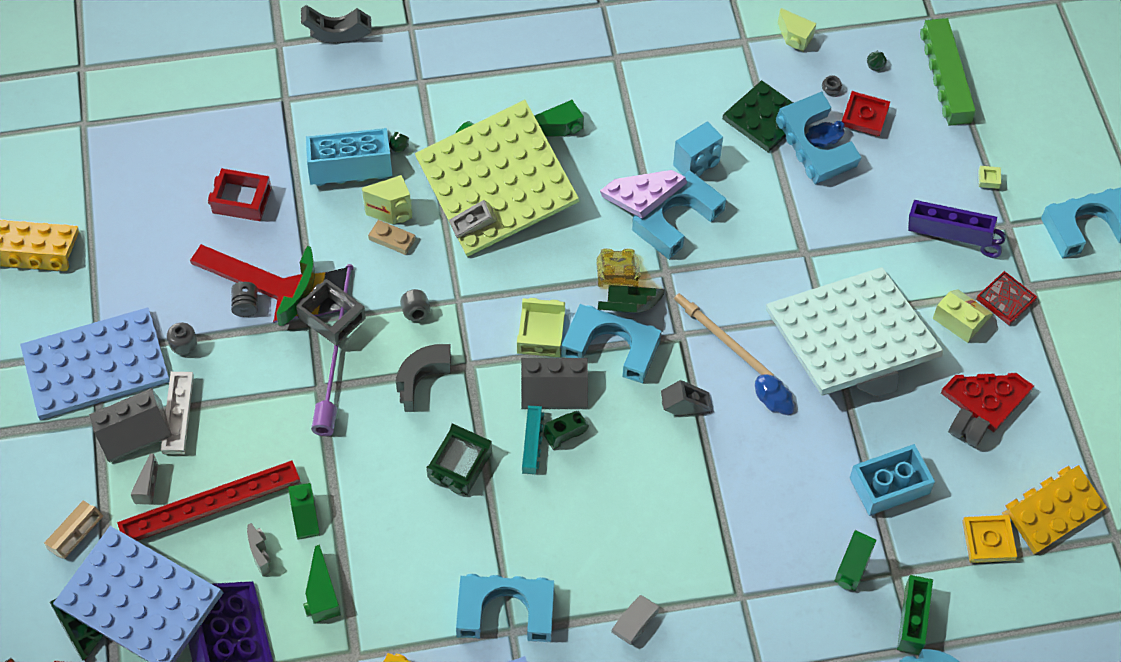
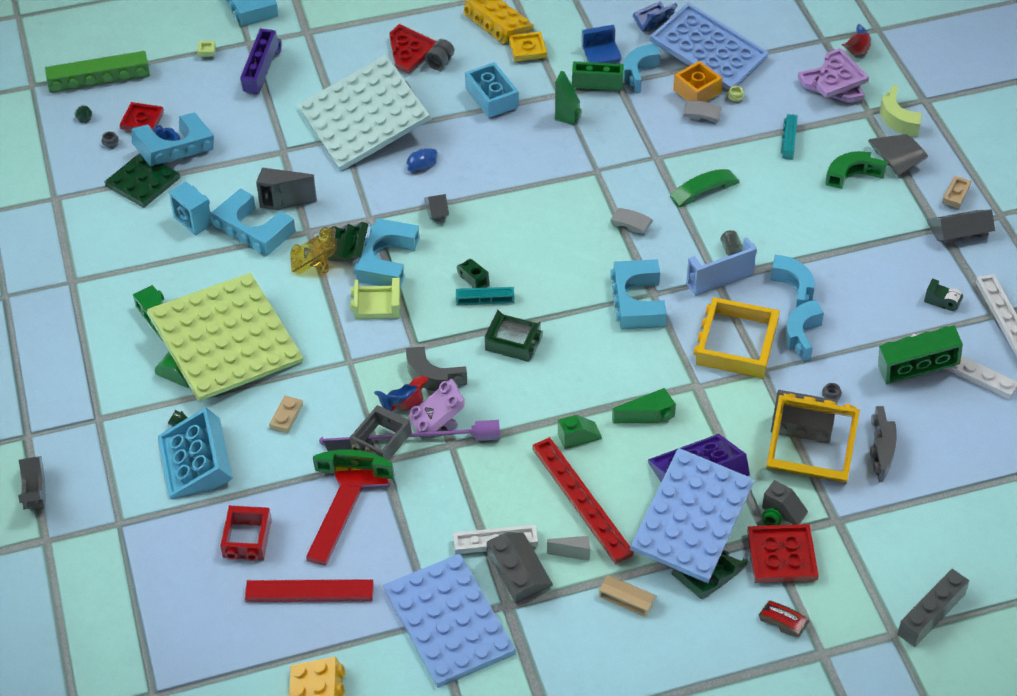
camera: 95 degrees left, 10 degrees down
dark grey head [167,322,197,355] -> none
dark grey piece [231,282,257,317] -> none
light grey slope [247,523,271,576] -> none
yellowish green slope [362,175,412,224] -> none
dark grey head [400,289,430,321] -> none
light grey slope [449,200,498,238] -> none
dark grey slope [521,358,588,409] -> none
lavender plate [600,170,687,218] -> none
tan bar [674,293,774,376] -> none
yellowish green slope [778,8,816,52] -> none
yellowish green slope [933,289,993,343] -> none
tile [976,271,1037,325] -> none
none -> red tile [245,579,374,602]
none -> dark grey slope [256,167,317,210]
none -> hair [374,376,429,412]
none -> lavender shield [408,379,465,437]
none -> blue bracket [581,24,622,63]

